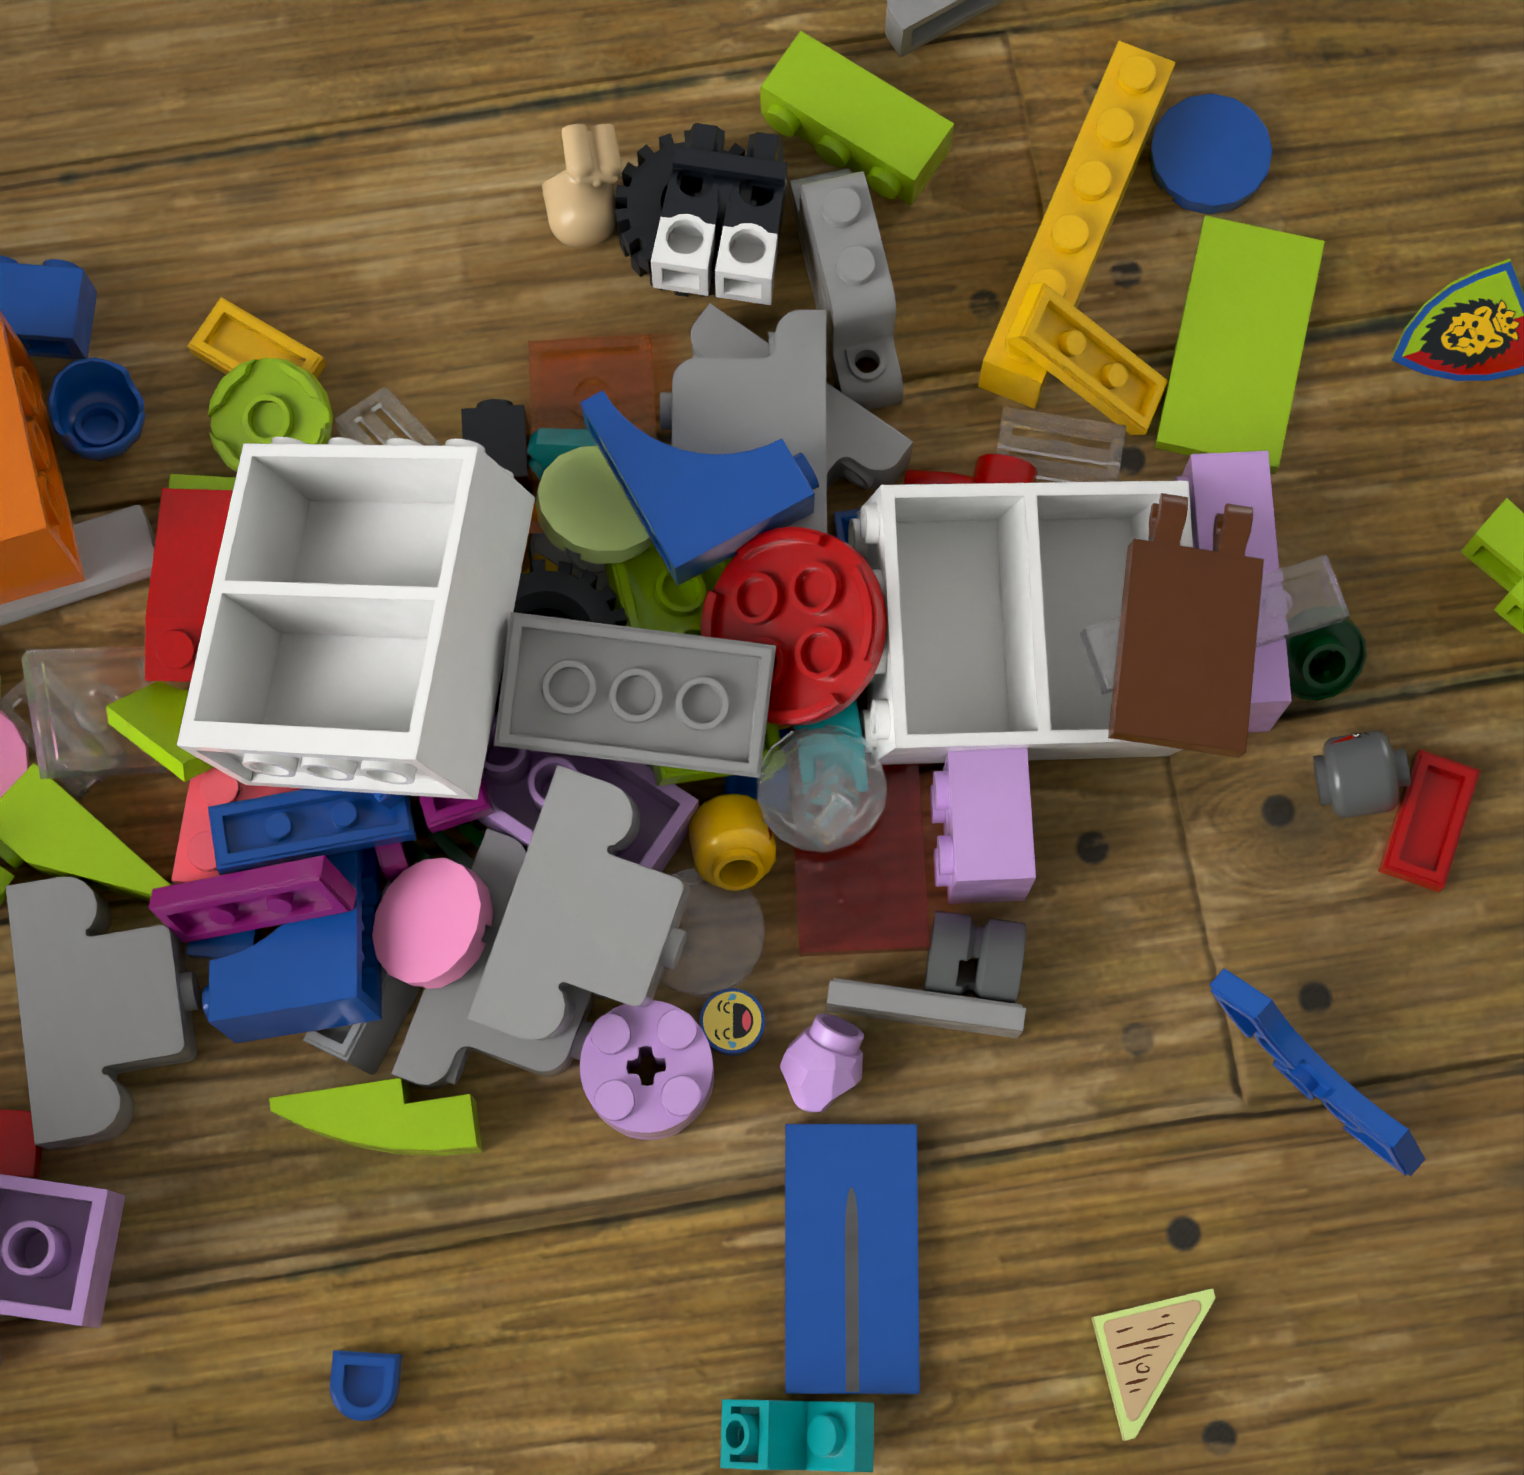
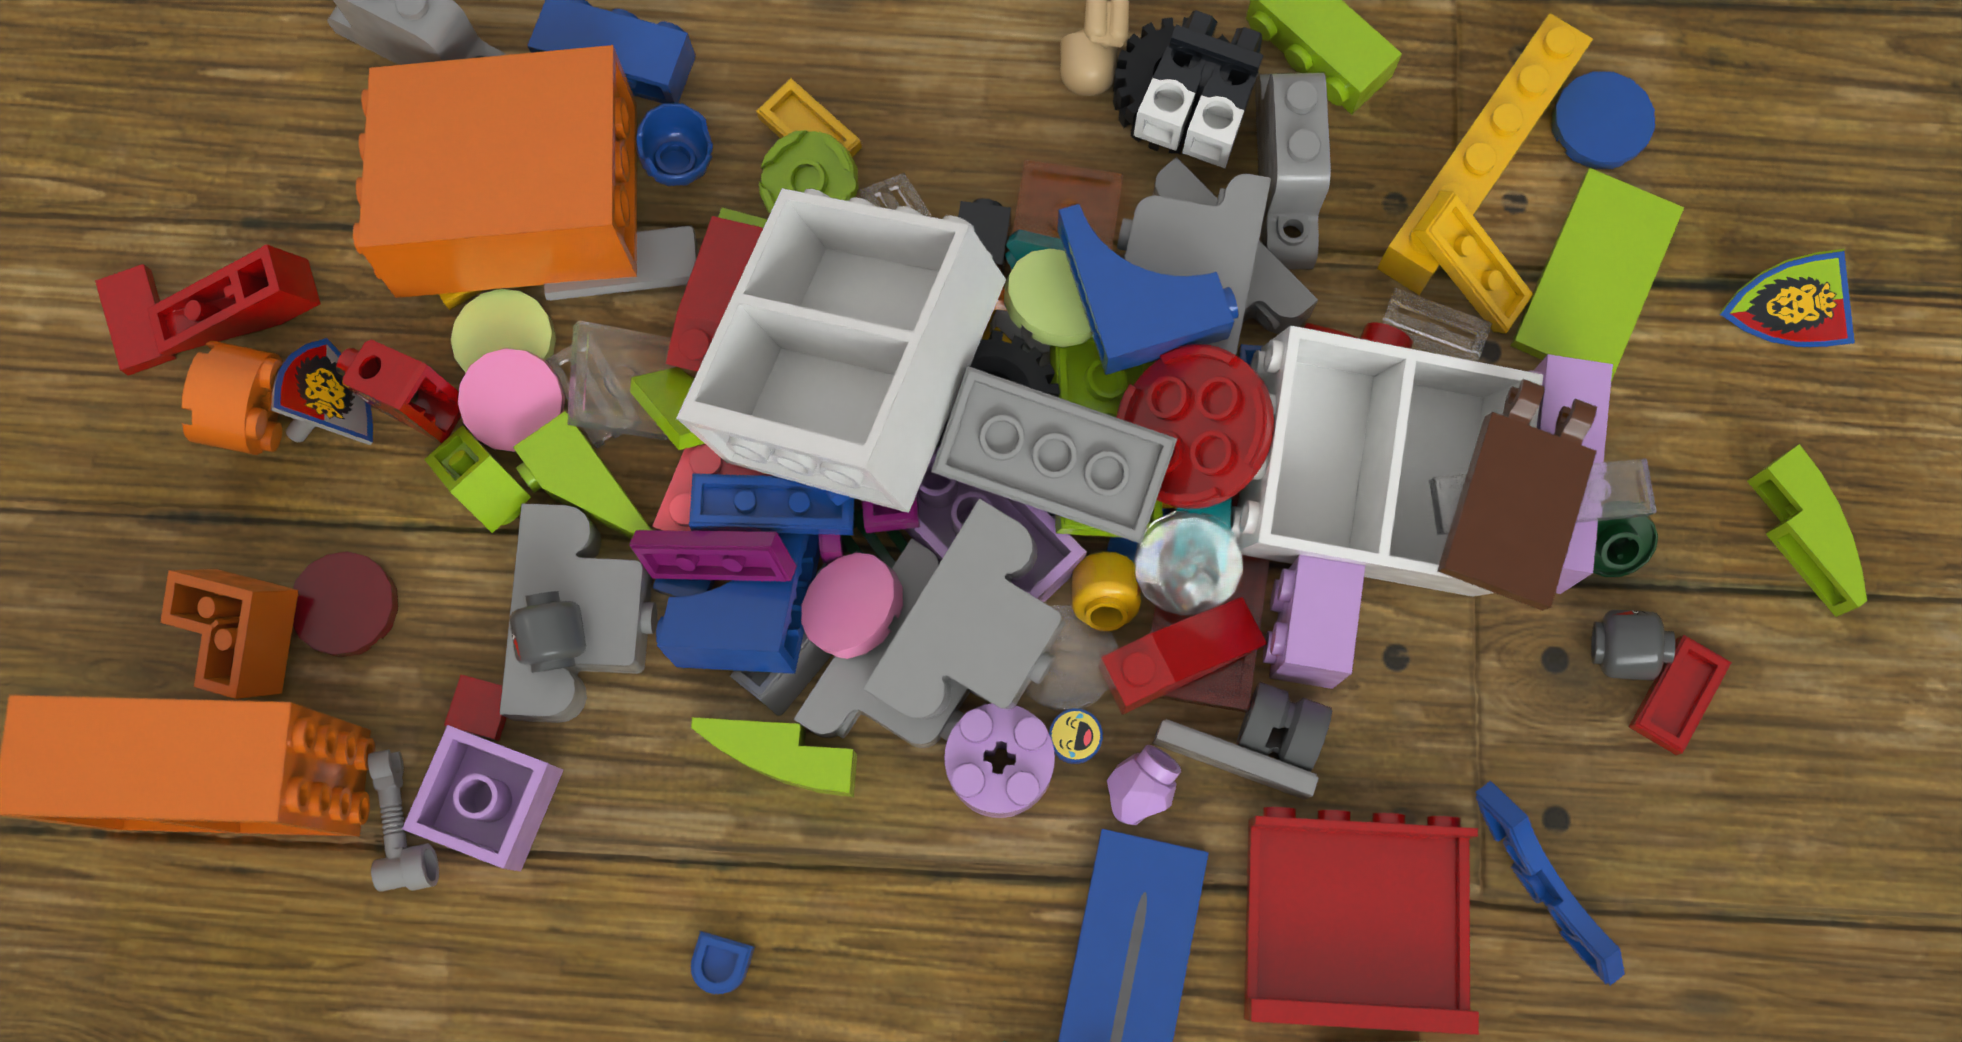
camera: 15 degrees right, 0 degrees up
none -> dark grey head [510,591,586,673]
none -> red slope [1098,596,1267,715]
none -> red panel [1244,807,1479,1035]

